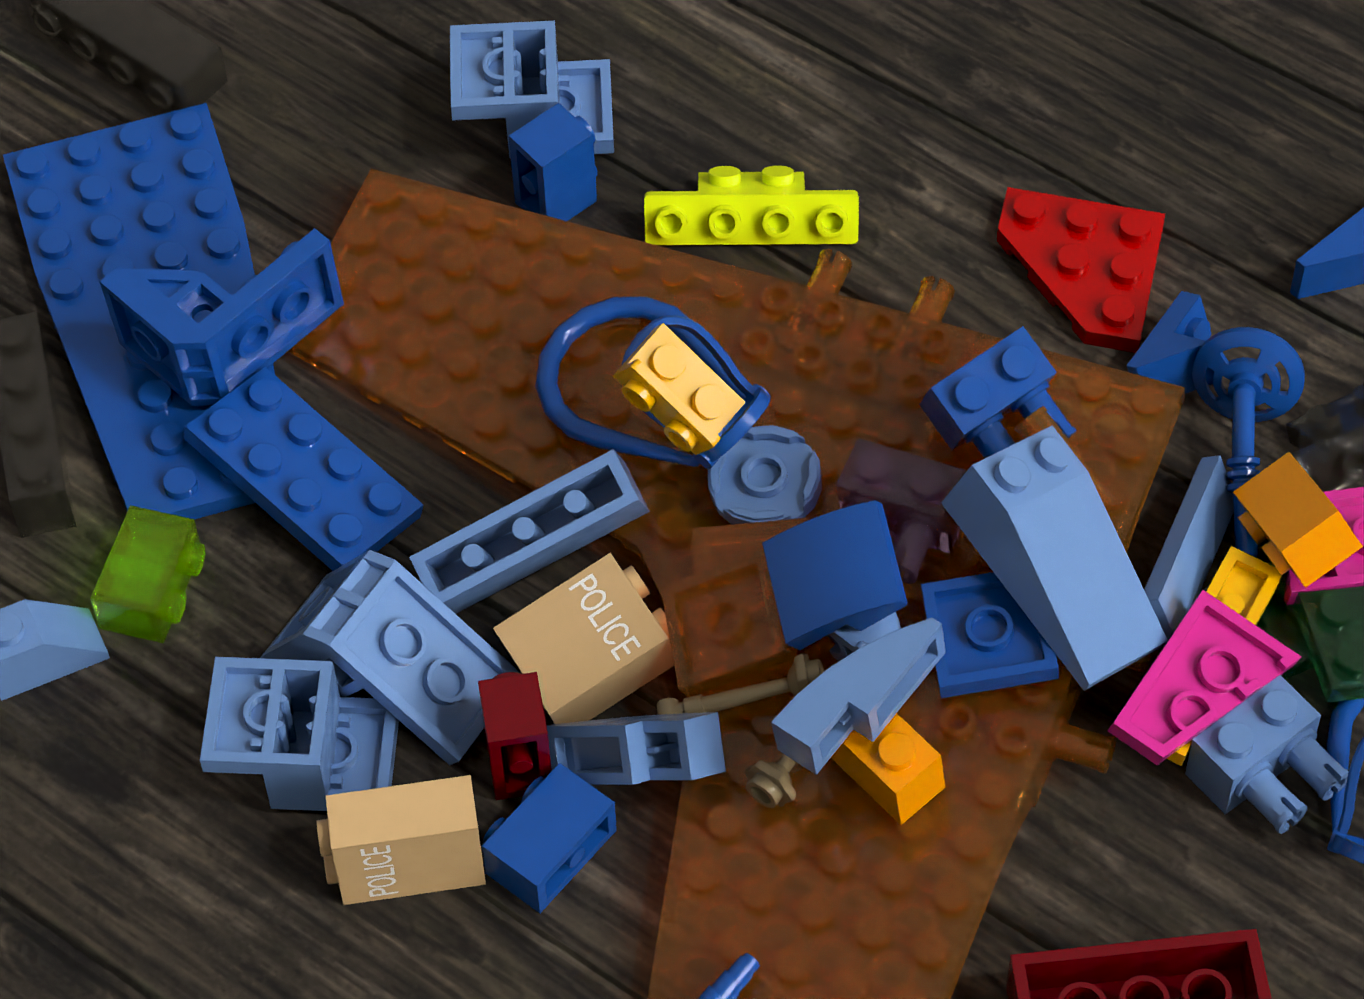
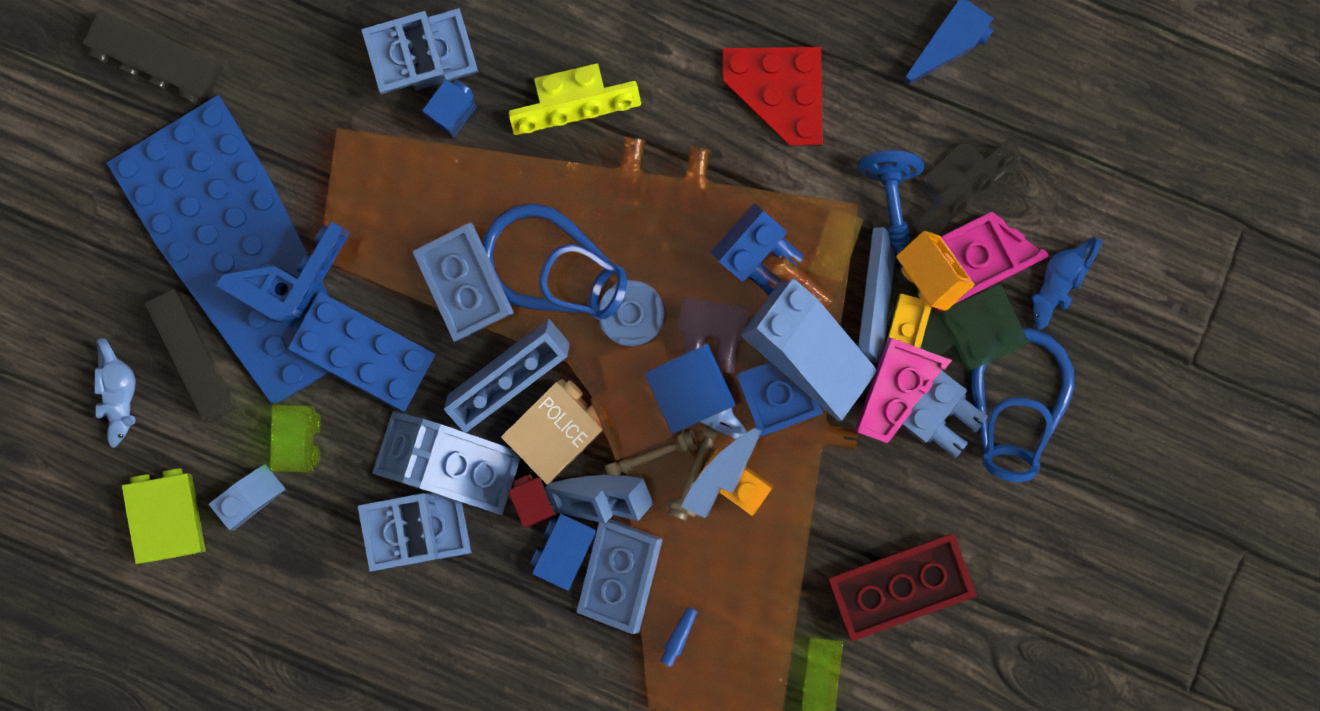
camera: 15 degrees left, 30 degrees up
tan brick [317,775,486,905] -> none
yellow bracket [613,323,746,455] -> none
blue slope [1127,291,1214,406] -> none
none -> medium blue plate [412,223,514,342]
none -> medium blue plate [576,519,663,634]
none -> clear yellow hinge [810,209,864,283]

